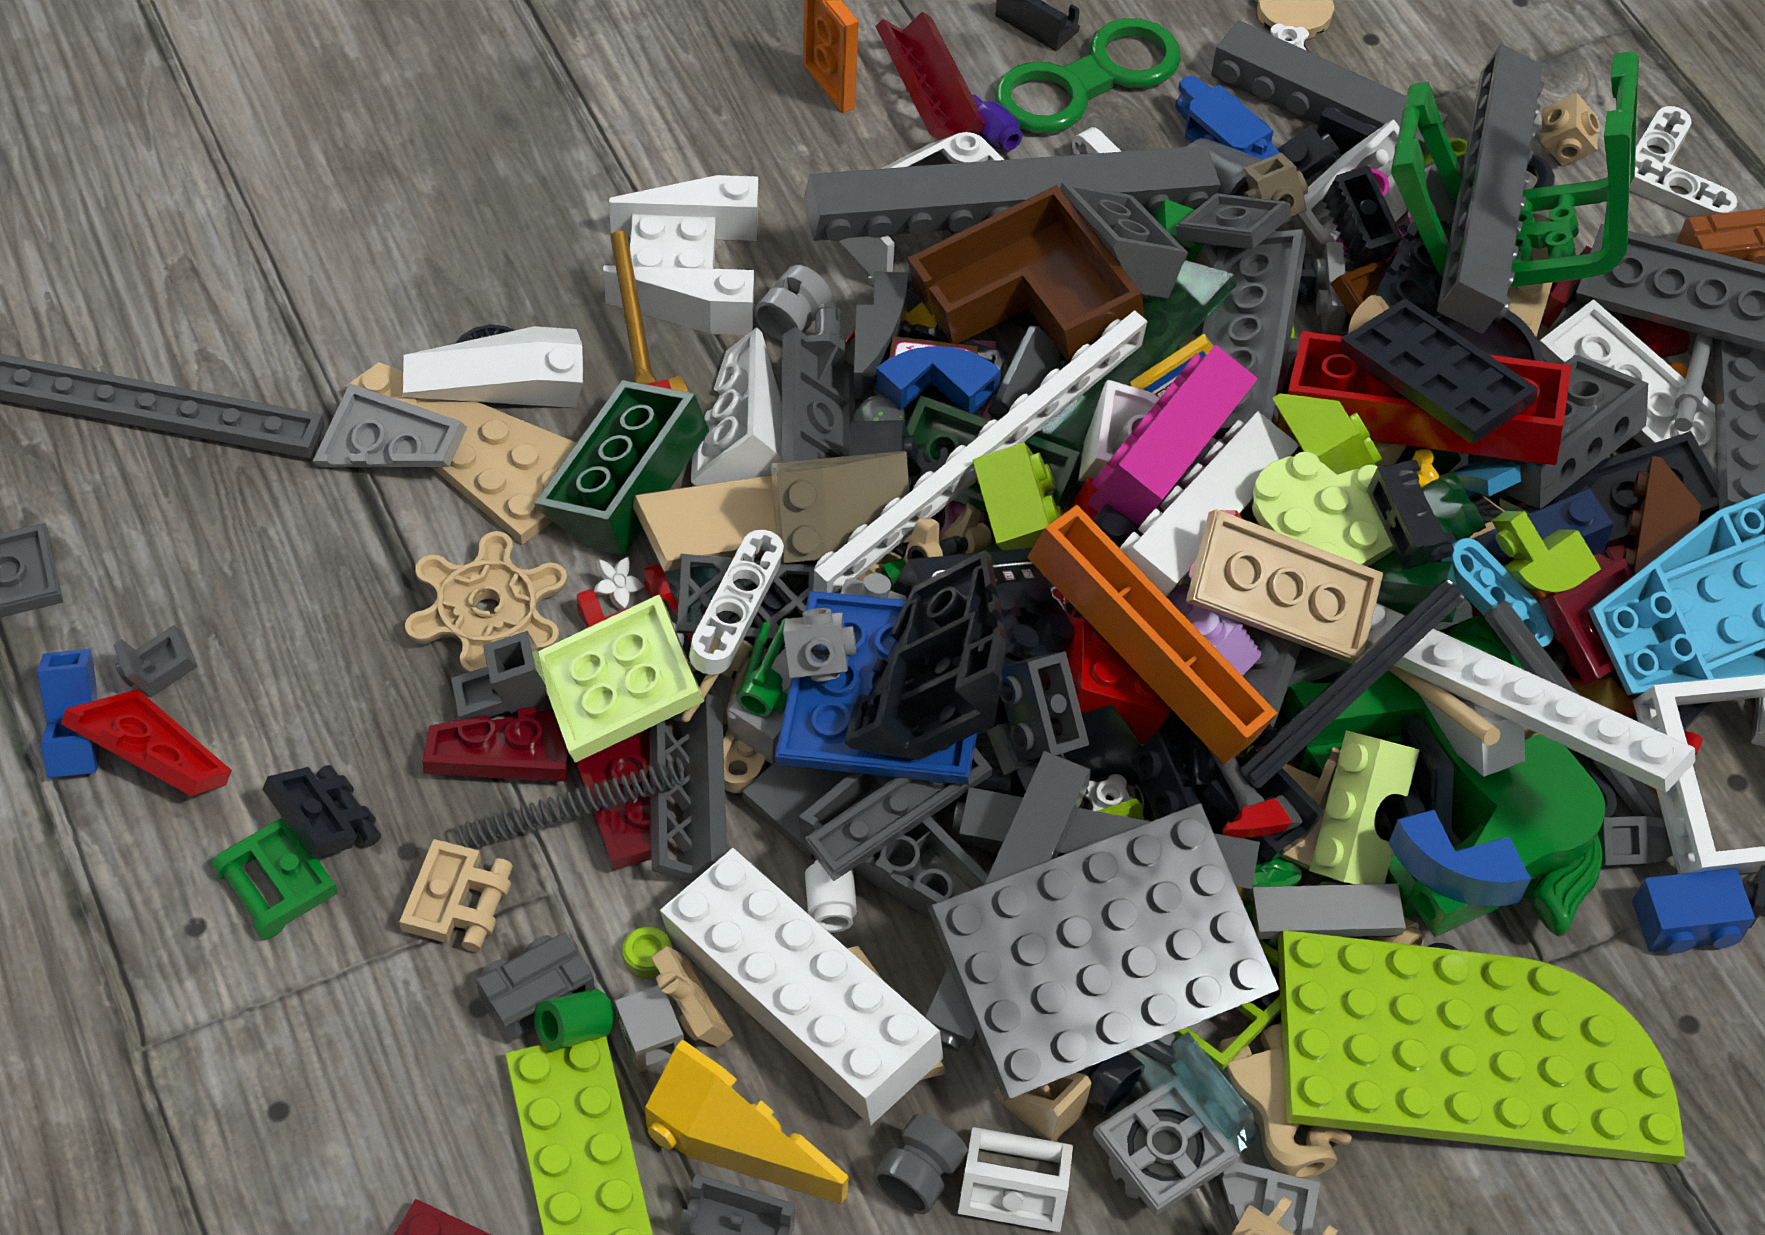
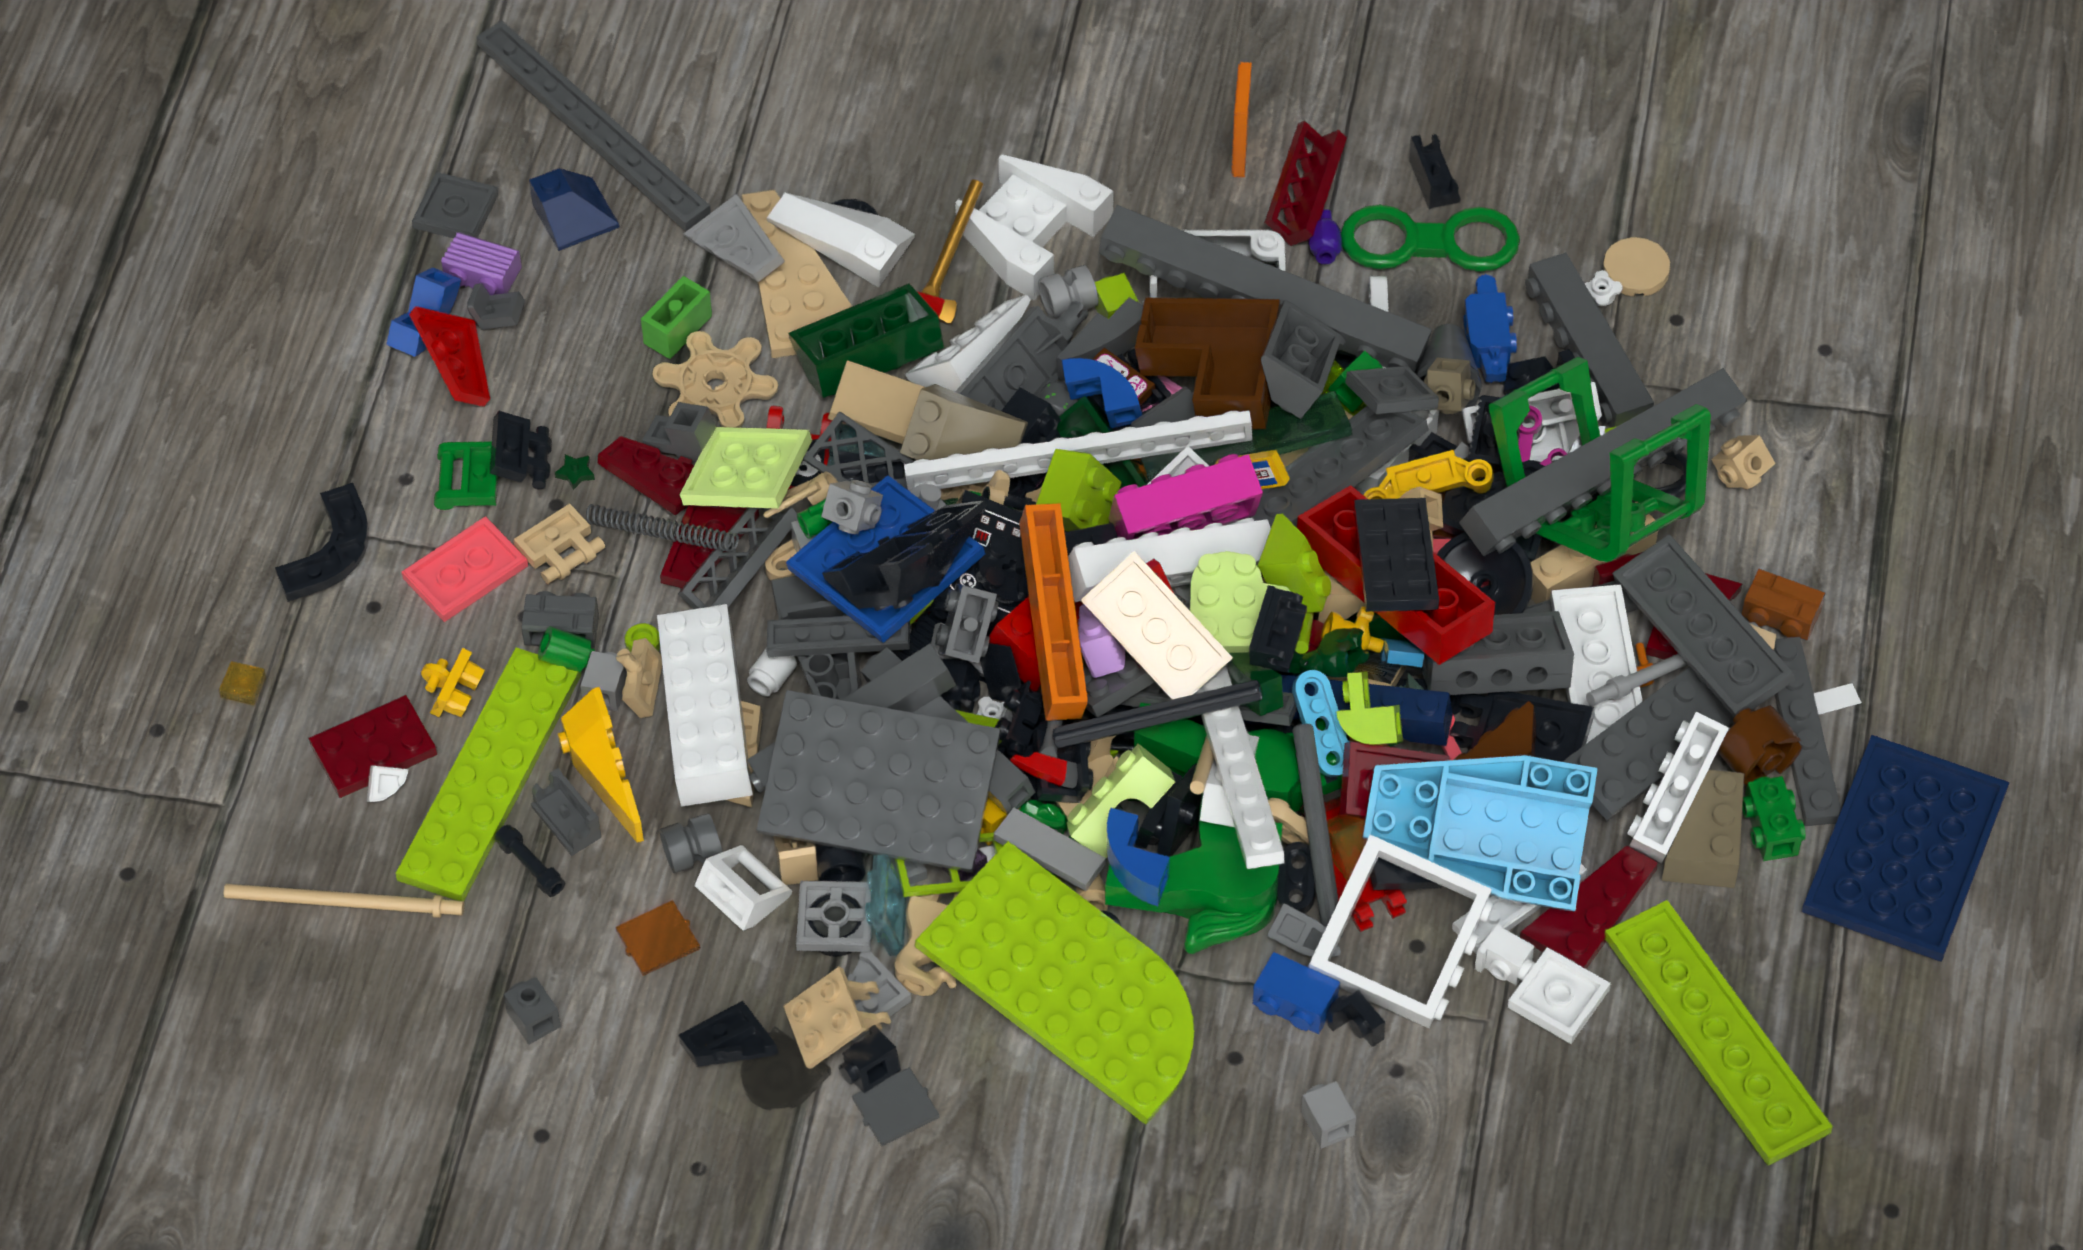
camera: 40 degrees right, 0 degrees up
white plant [594,557,644,610] -> none
white beam [689,530,784,675] -> none
white beam [1630,106,1738,217] -> none
none -> black plate [275,482,369,602]
none -> coral tile [402,516,528,622]
none -> yellow hips [421,648,485,717]
none -> medium lavender brick [441,232,522,295]
none -> dark blue slope [529,168,620,251]
none -> dark green piece [555,454,595,490]
none -> bright green brick [641,276,712,359]
none -> lime brick [1094,273,1139,319]
none -> yellow plate [1364,450,1493,499]

